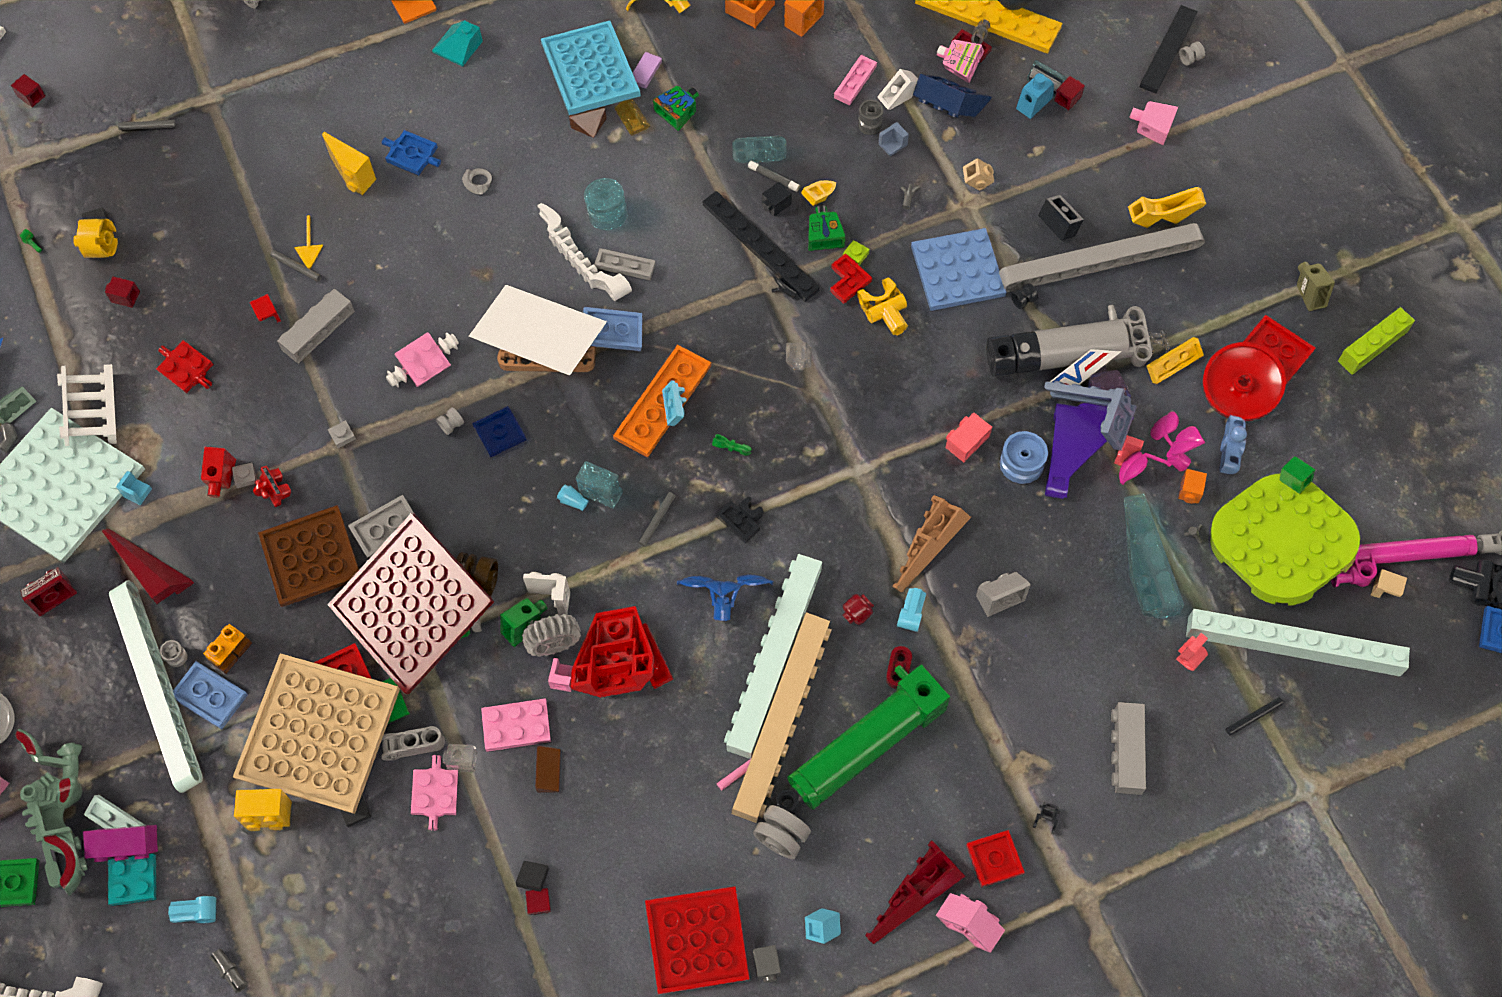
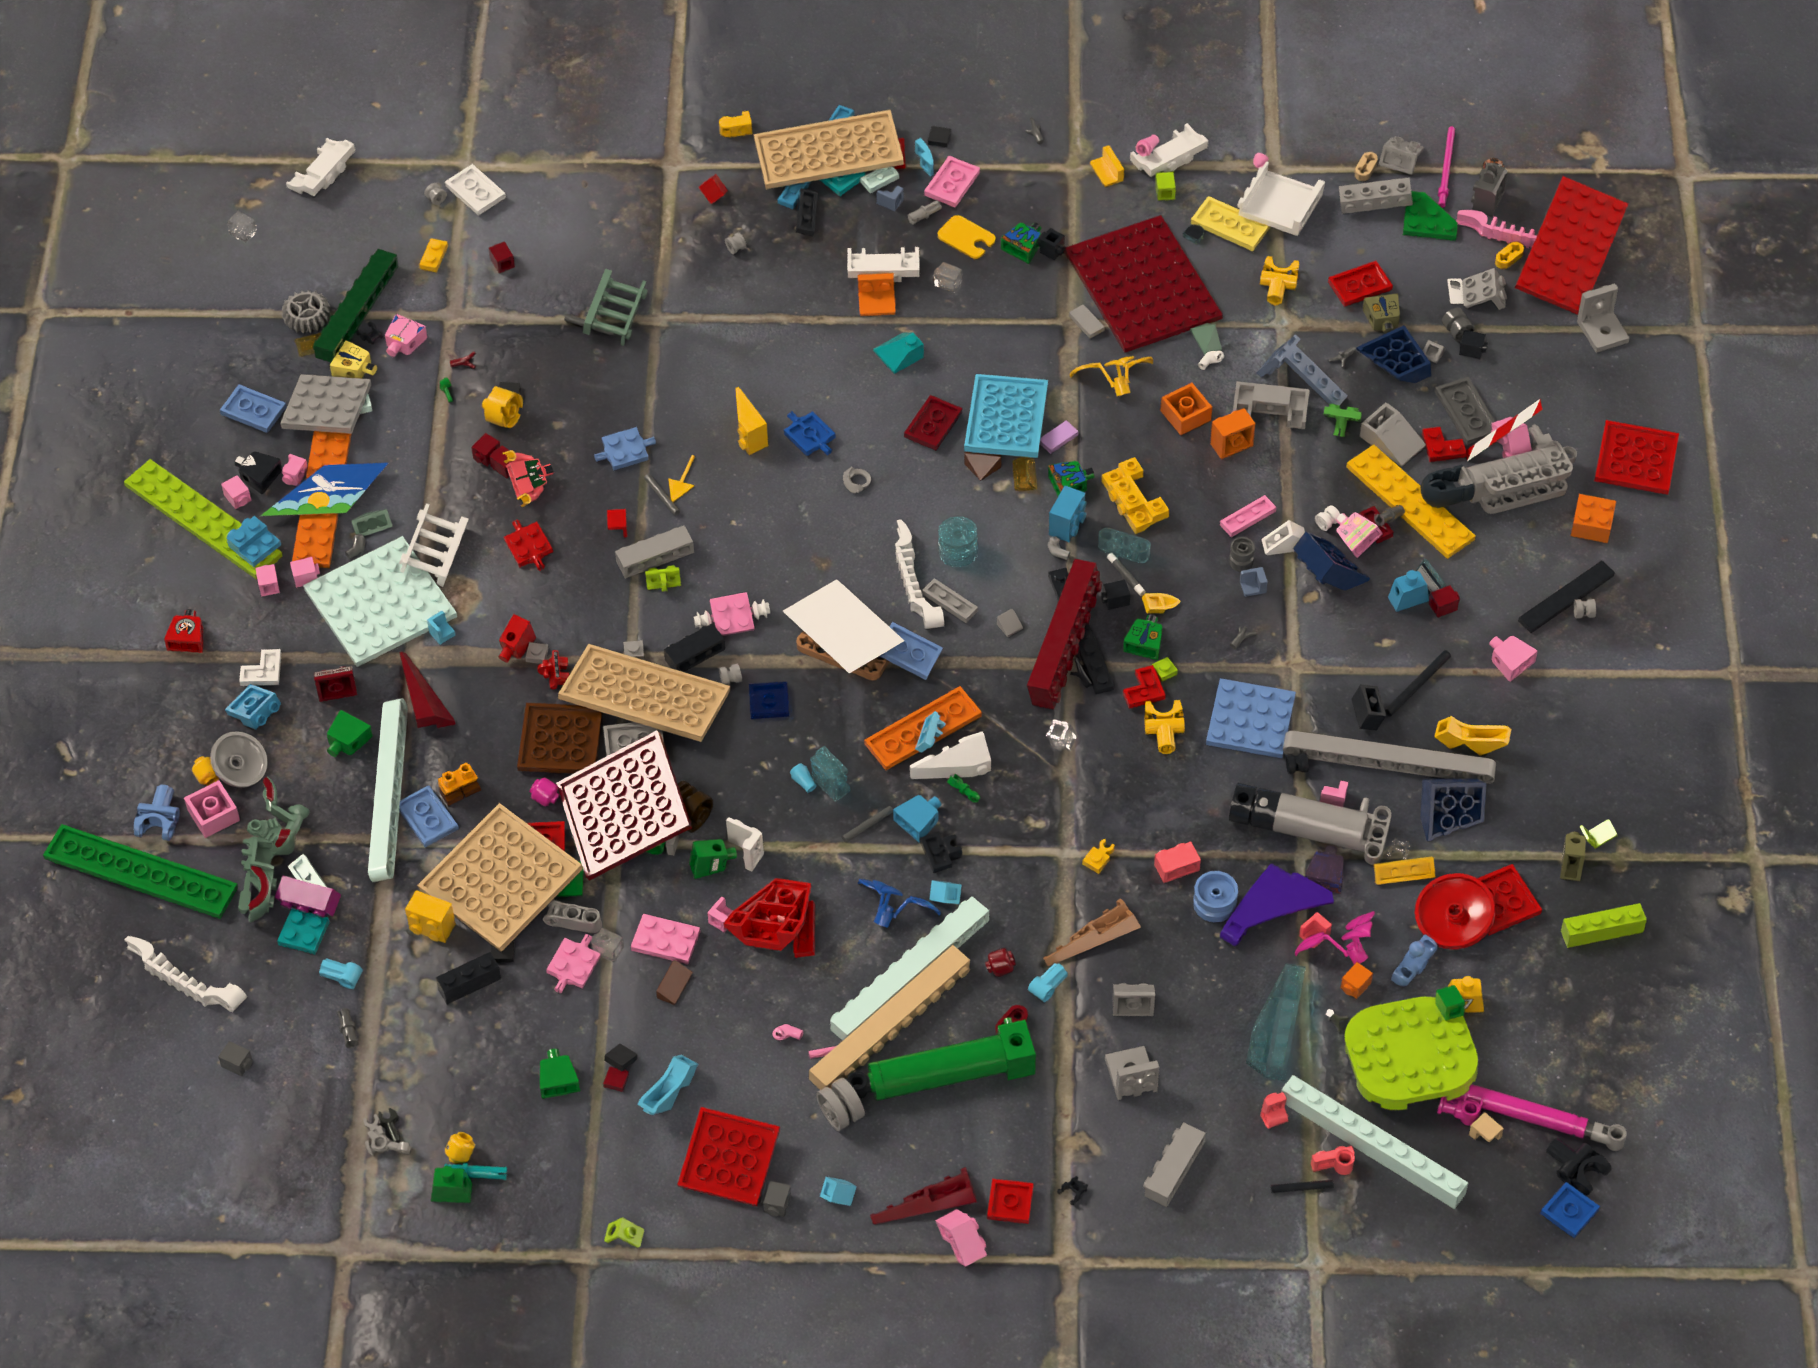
camera: 25 degrees right, 10 degrees down
light grey wheel [160,640,188,667] -> none
light grey gear [522,614,581,657] -> none
tan brick [963,158,994,191] -> none
sand blue bracket [1044,381,1137,451] -> none
white sticker [1050,349,1122,385] -> none
none -> green torso [327,710,373,757]
none -> black brick [436,952,501,1004]
none -> dark red bar [450,351,476,369]
none -> dark red brick [471,433,500,467]
none -> torso [503,450,553,507]
none -> dark pink head [529,778,560,806]
none -> green torso [540,1049,580,1099]
none -> tan plate [558,644,730,742]
none -> sand green fence [583,269,648,346]
none -> medium blue plate [594,427,656,470]
none -> medium azure arch [638,1055,698,1115]
none -> lime hips [645,565,681,592]
none -> black brick [664,623,725,672]
none -> bright pink arm [773,1024,803,1041]
none -> dark azure torso [893,795,941,843]
none -> dark red plate [904,395,962,451]
none -> white wedge [910,731,991,779]
none -> medium azure panel [930,880,962,904]
none -> light grey slope [997,609,1023,638]
none -> dark red brick [1027,559,1102,710]
none -> light grey arm [1048,536,1070,560]
none -> dark azure brick [1049,486,1087,542]
none -> yellow plate [1082,839,1115,874]
none -> yellow bracket [1101,457,1169,535]
none -> light grey bracket [1105,1046,1159,1100]
none -> coral plate [1311,1146,1355,1175]
none -> white wheel [1315,505,1340,531]
none -> bright pink panel [1320,781,1348,807]
none -> black piece [1385,650,1451,717]
none -> dark blue wedge [1420,779,1486,842]
none -> yellow torso [1448,976,1484,1013]
none -> bracket [1580,819,1618,849]

